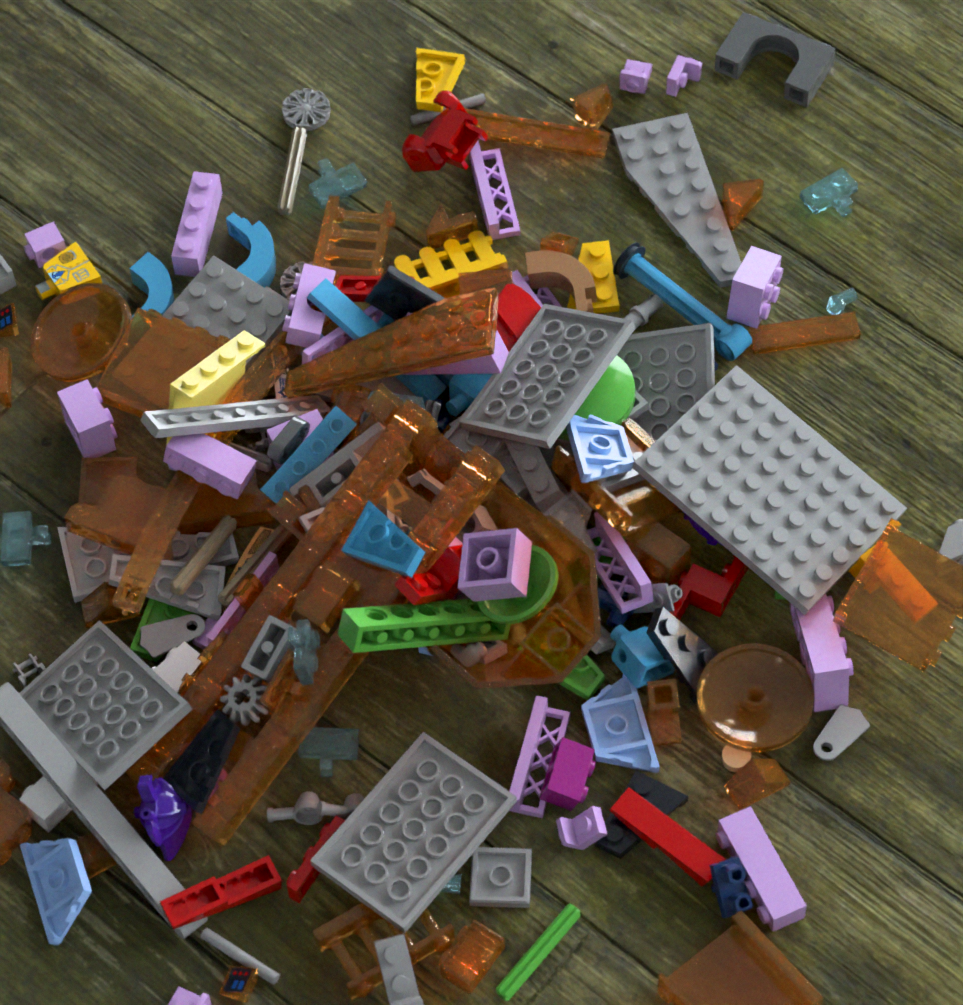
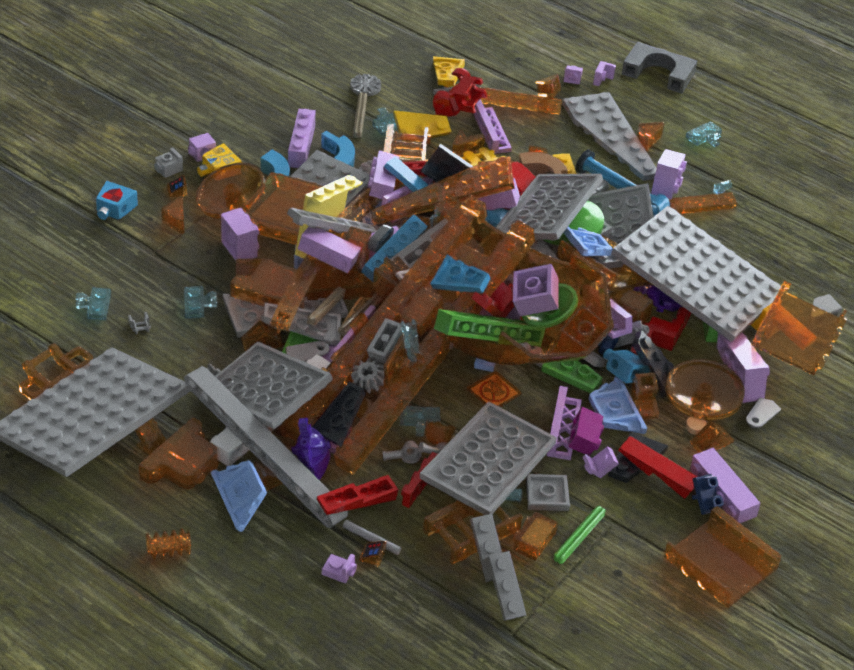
camera: 10 degrees left, 15 degrees down
none -> clear orange brick [342,226,372,269]
none -> yellow wing [393,110,452,144]
none -> clear orange hair [424,421,456,445]
none -> clear orange piece [467,371,522,407]

